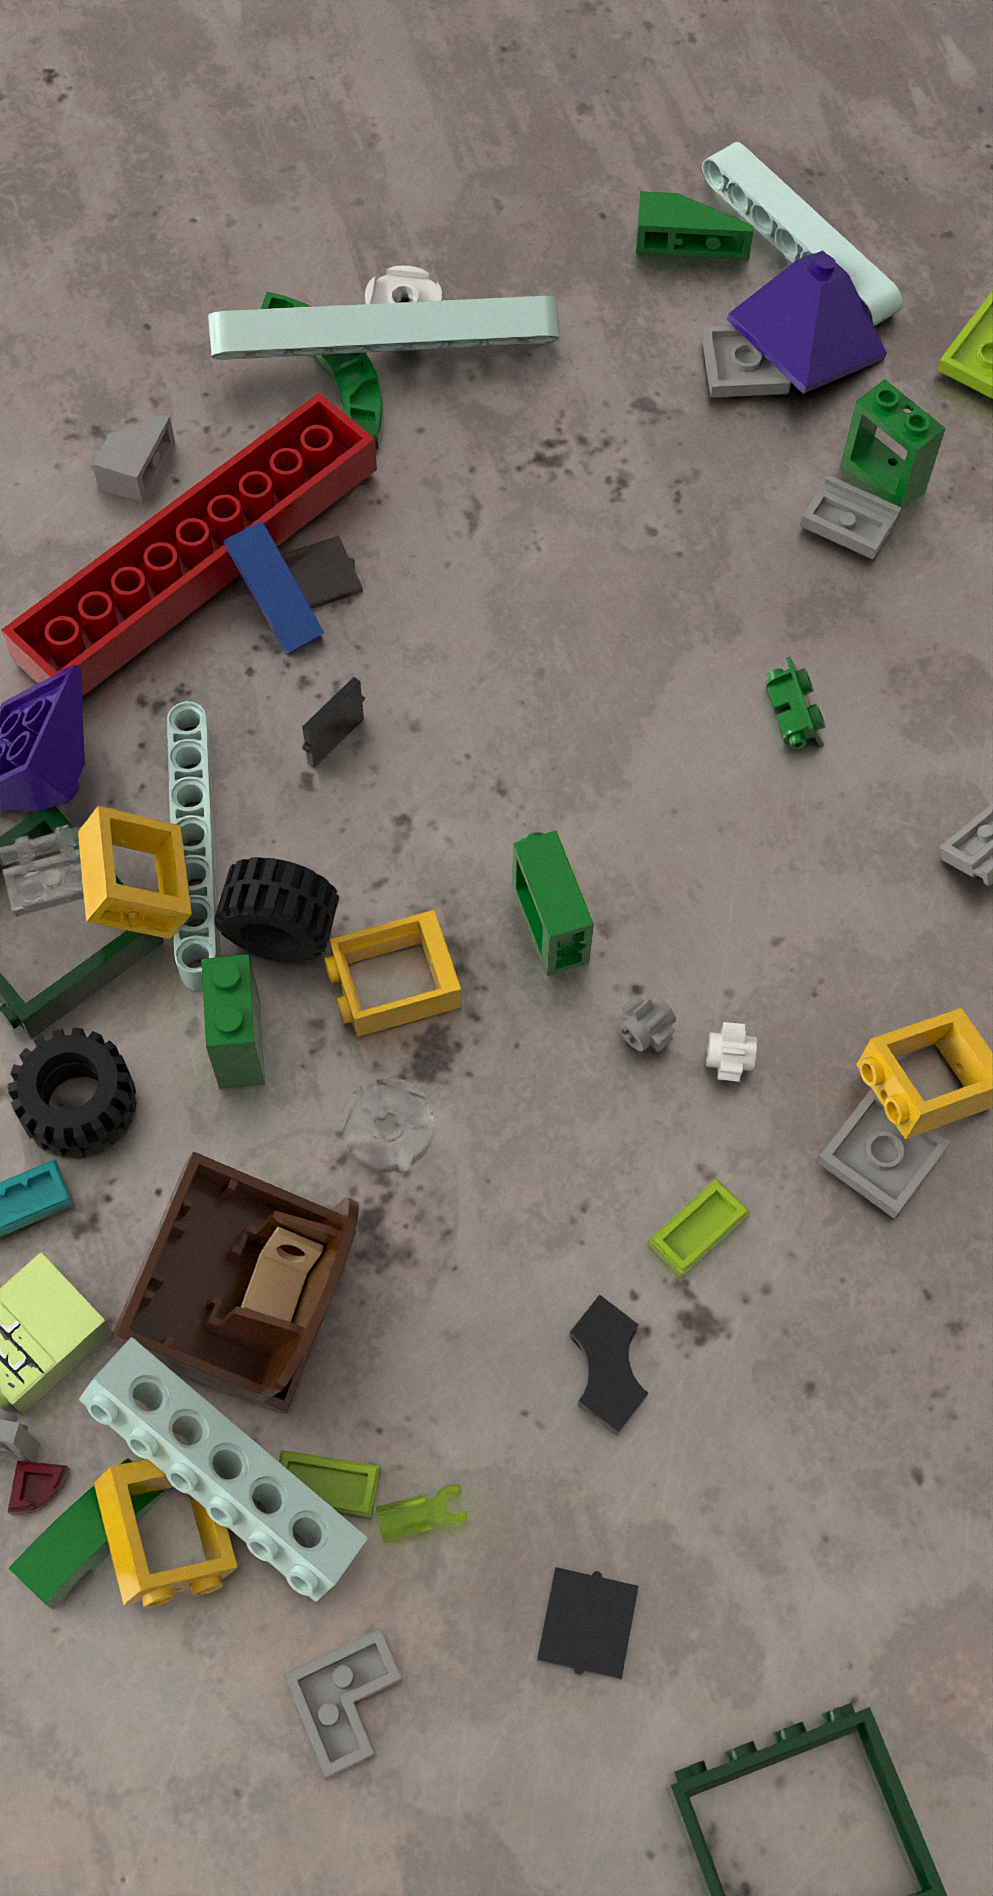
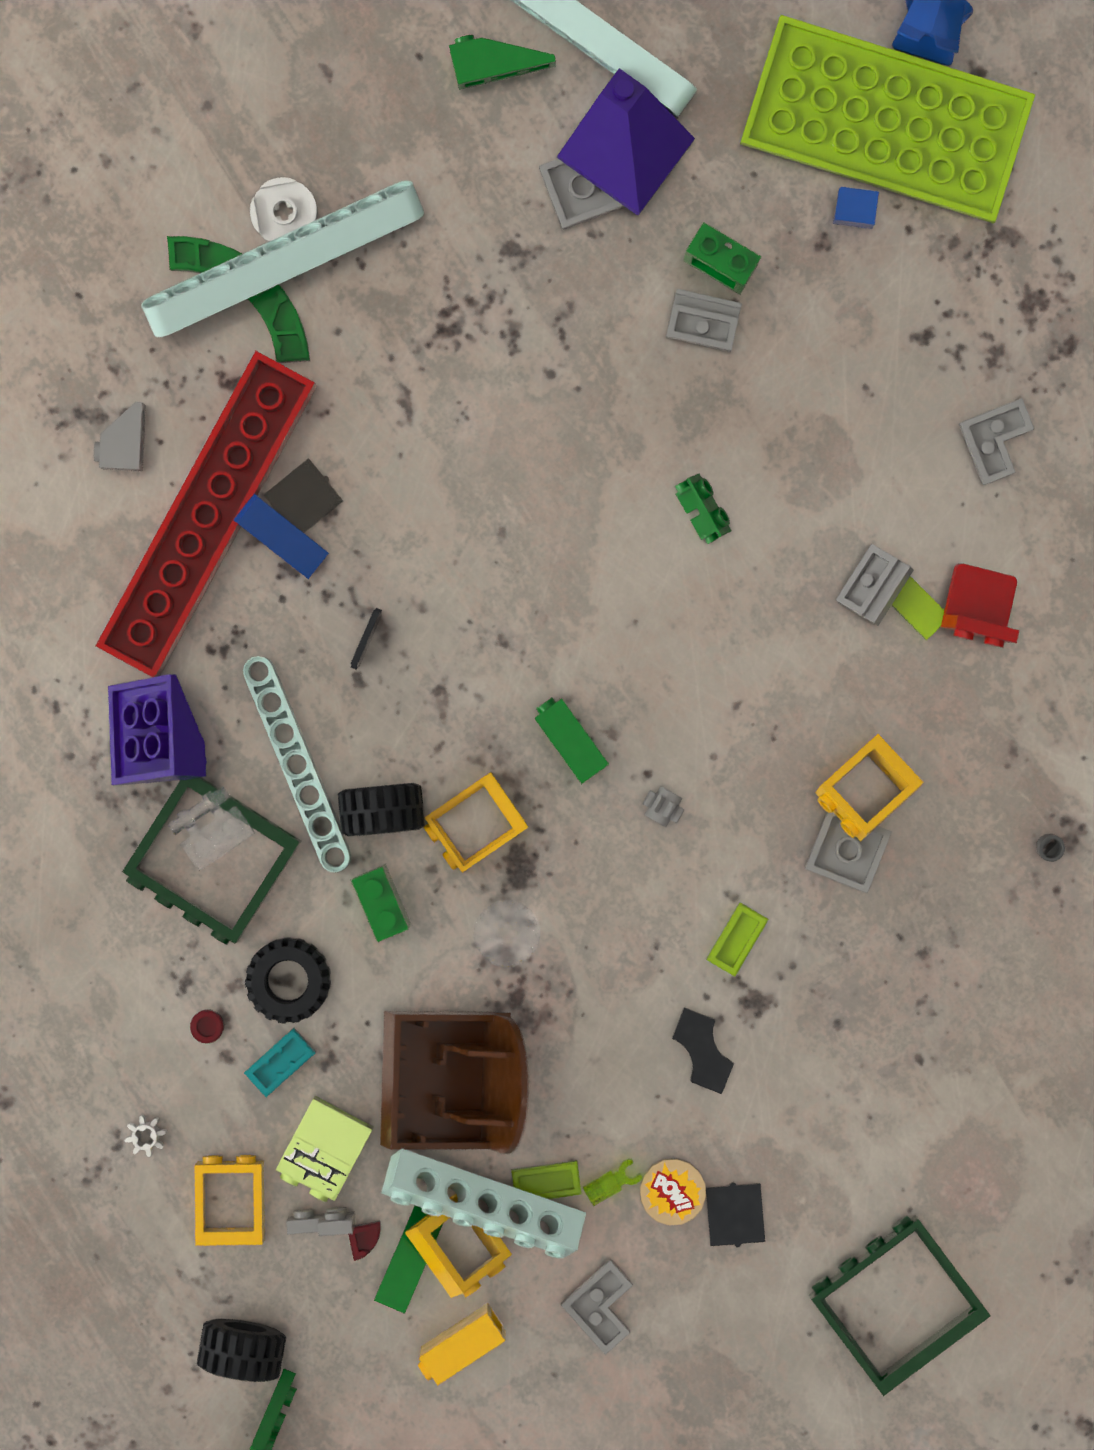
camera: 15 degrees left, 25 degrees up
yellow window [78,806,192,939] -> none
tan bracket [241,1227,324,1322] -> none
white gear [706,1022,757,1082] -> none
none -> yellow brick [418,1303,506,1386]
none -> tile [640,1158,706,1226]

